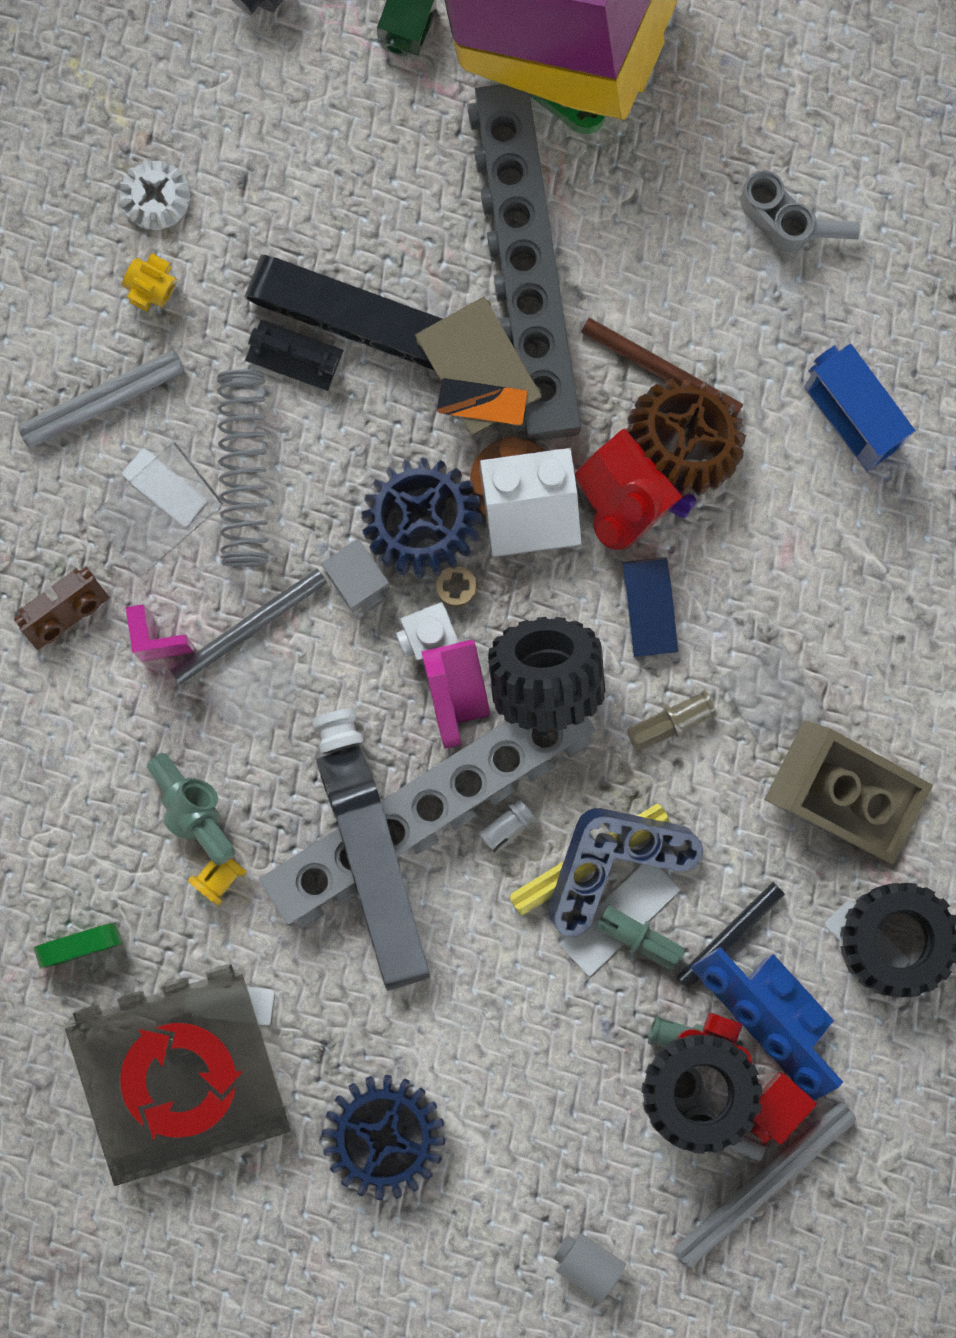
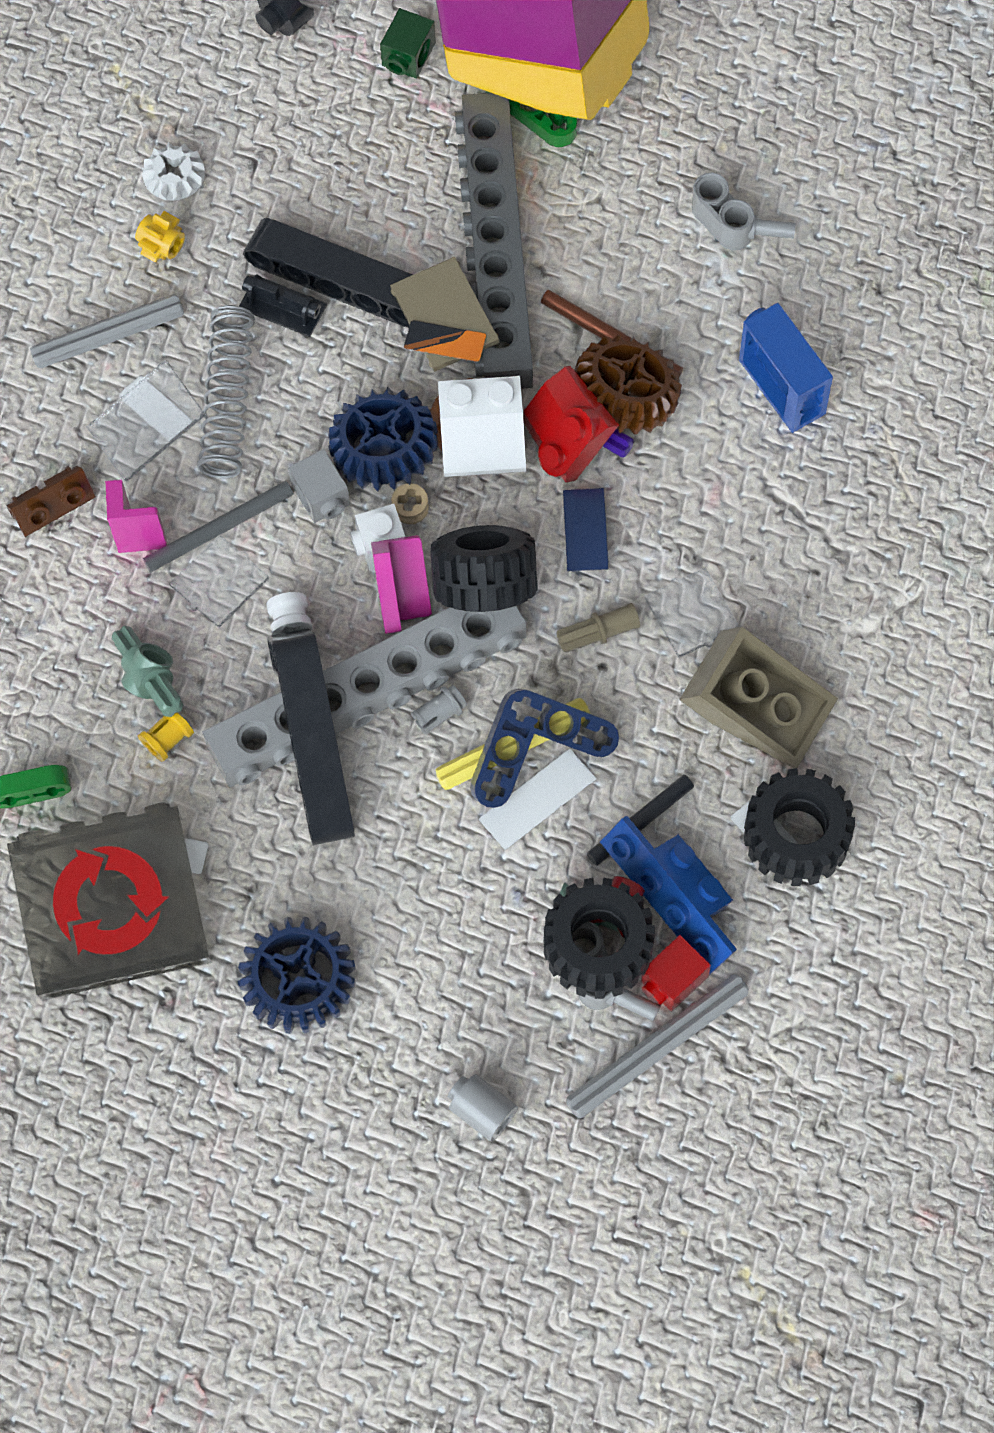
camera: 10 degrees right, 15 degrees down
sand green axle [595,904,685,970] -> none

